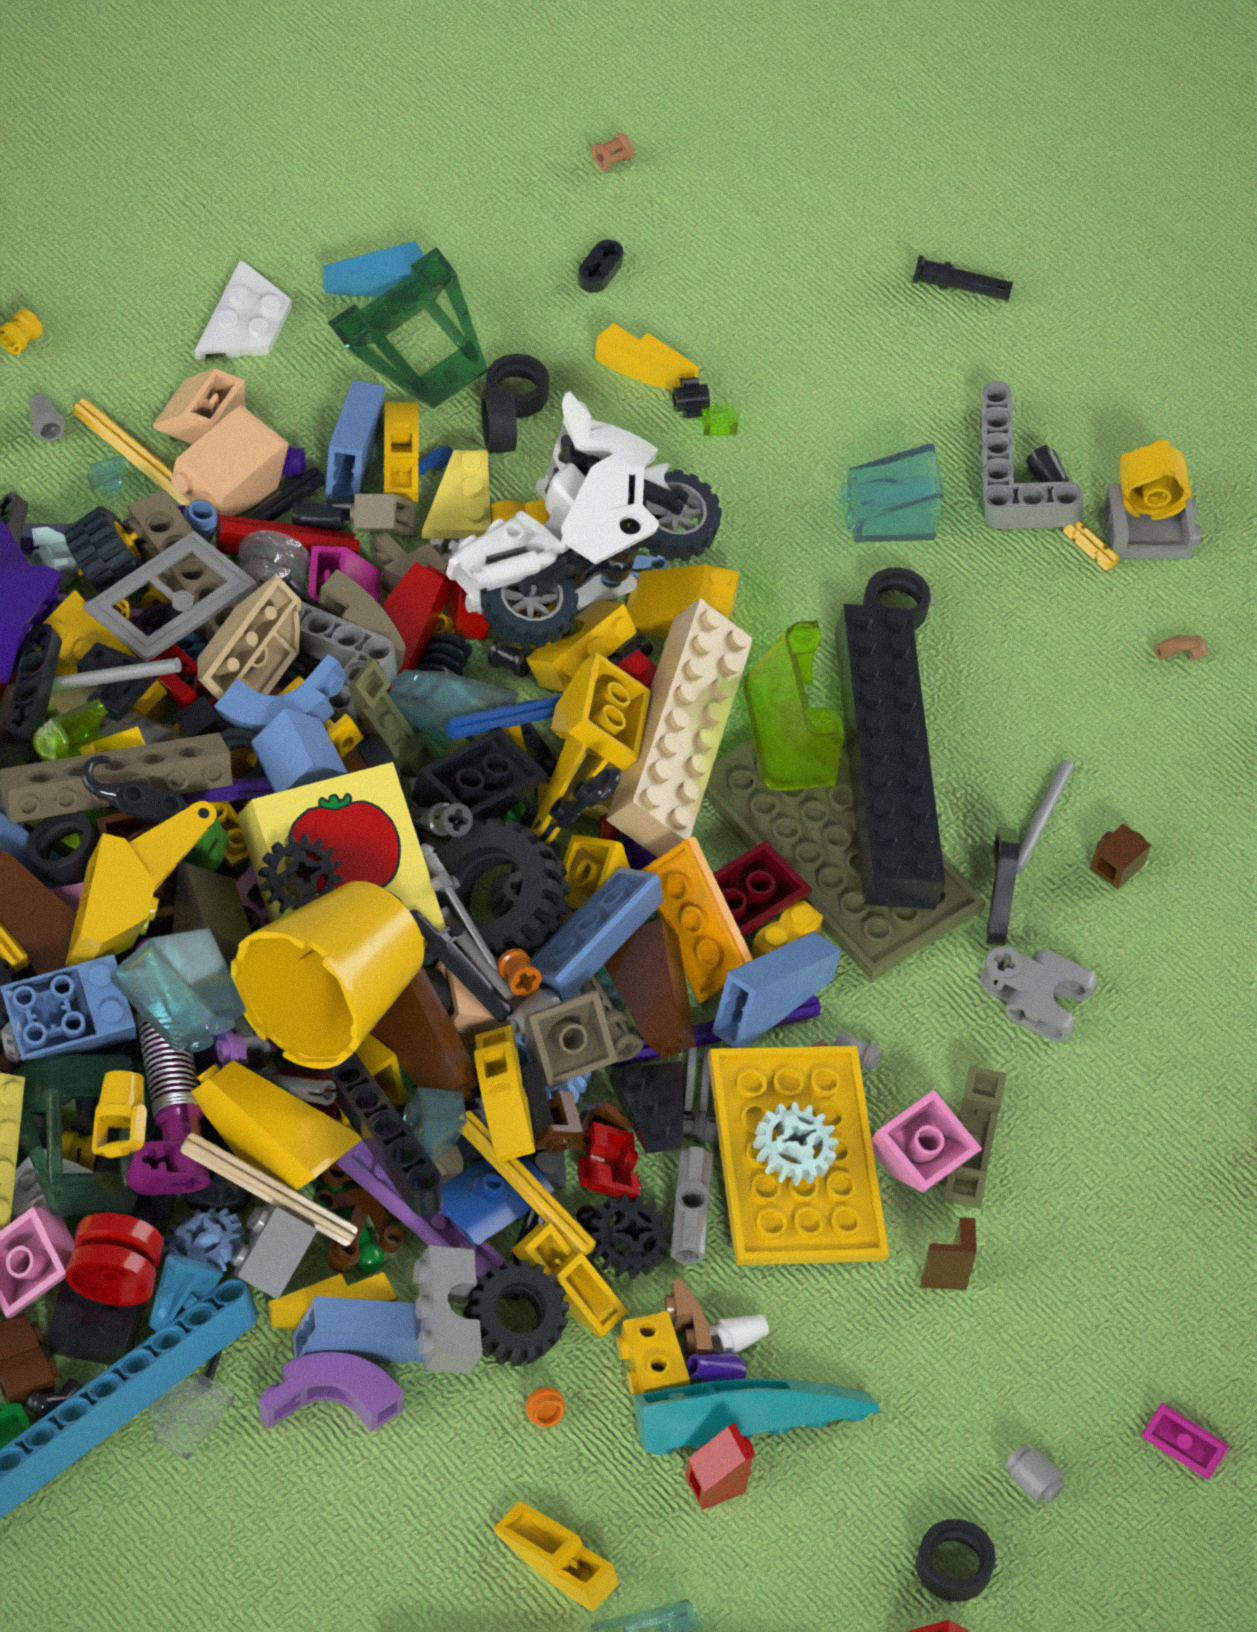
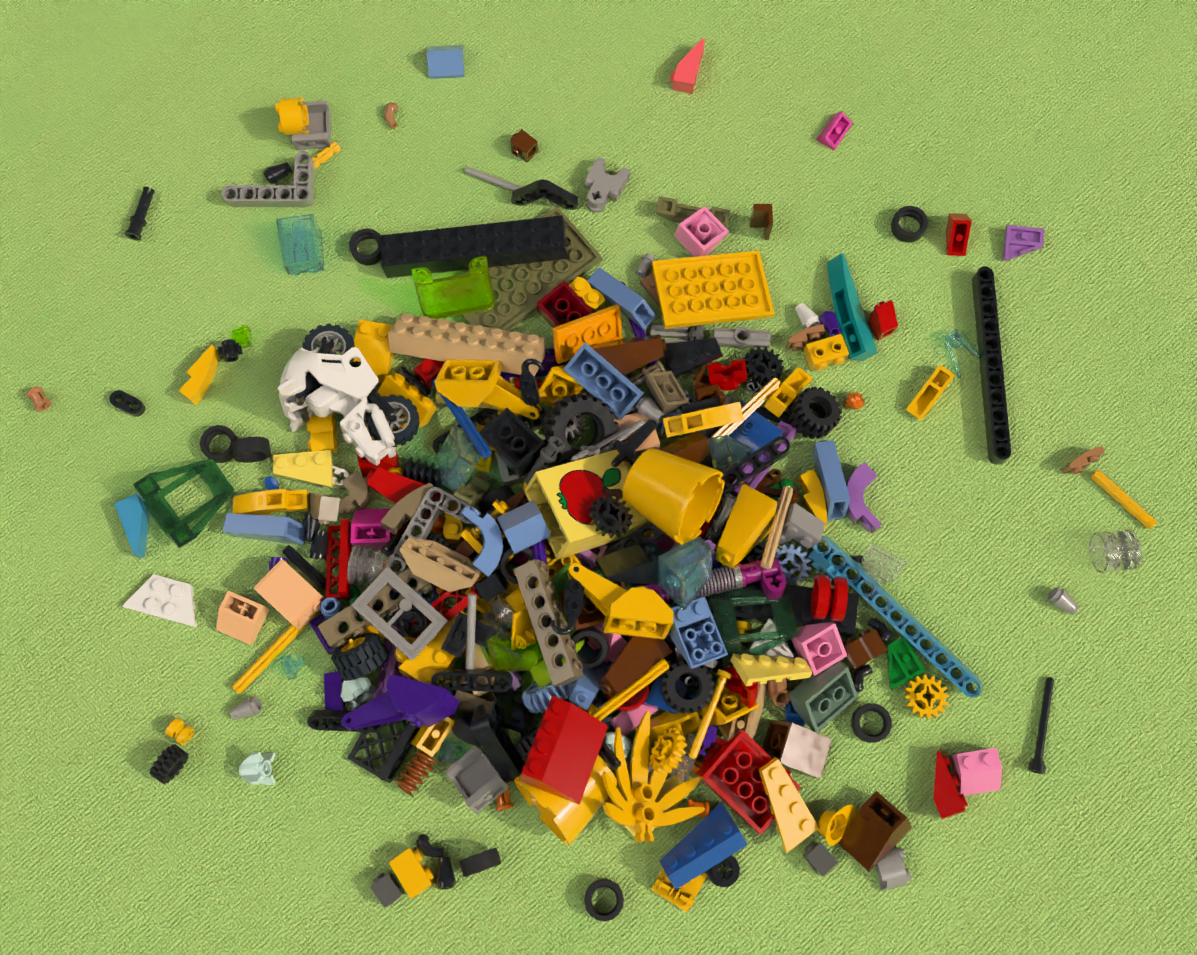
camera: 85 degrees left, 20 degrees up
yellow piece [92,1071,147,1158] -> none
light grey arch [413,1245,483,1374] -> none
black bush [488,637,534,678] -> none
orange bush [497,949,542,997] -> none
light aqua gear [753,1102,838,1186] -> none
light grey brick [1004,1444,1065,1503] -> none

